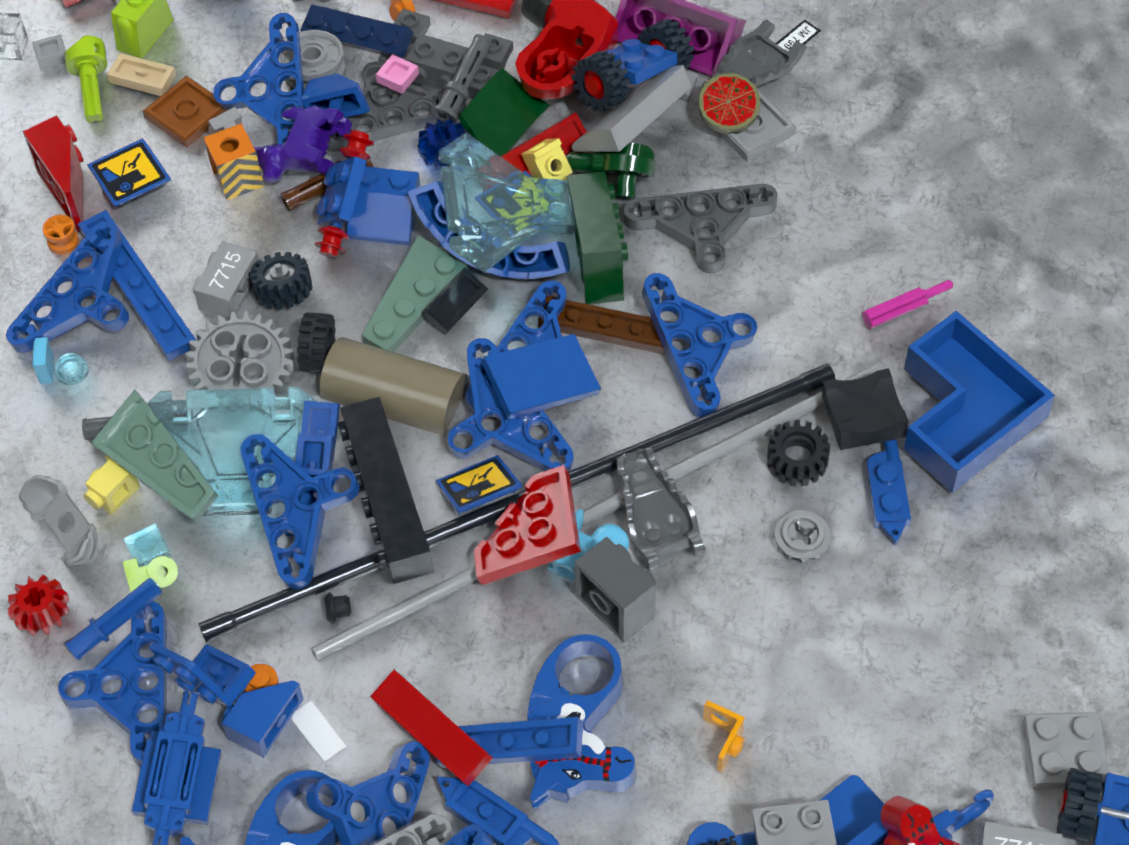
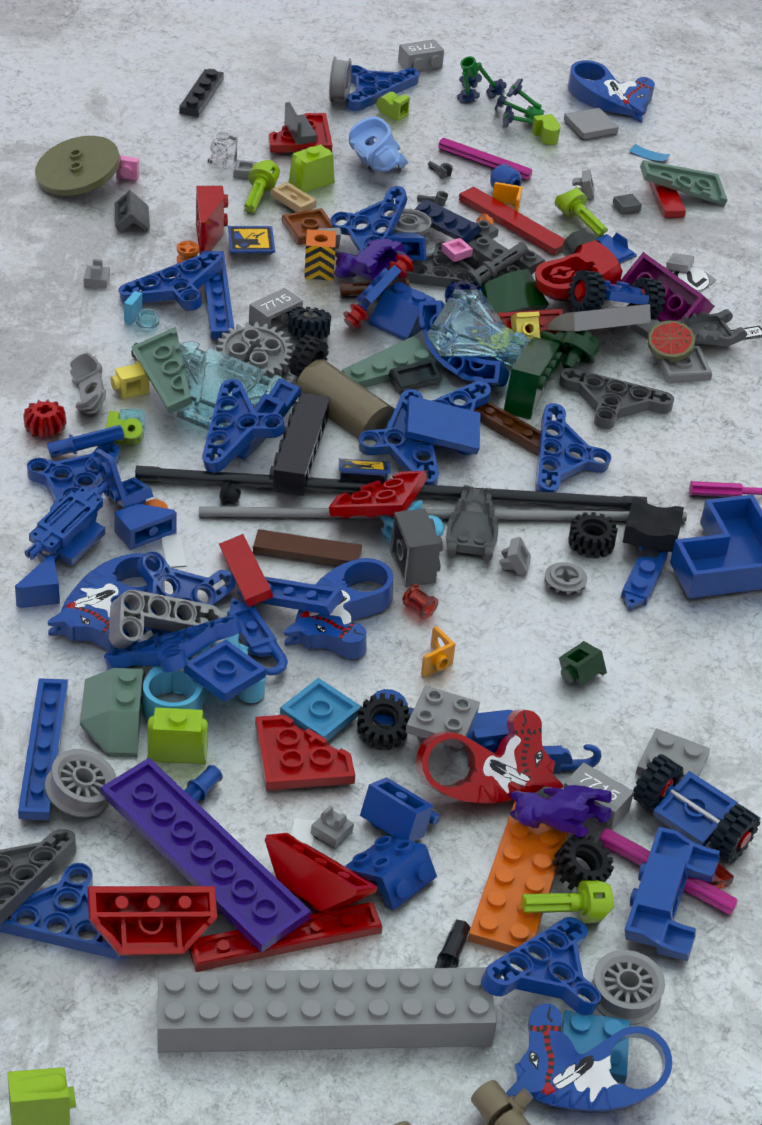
camera: 20 degrees right, 15 degrees down
none -> reddish brown tile [253,529,362,566]
none -> clear red bush [402,584,439,619]
none -> light grey tile [499,537,531,575]
none -> dark green brick [559,641,607,685]

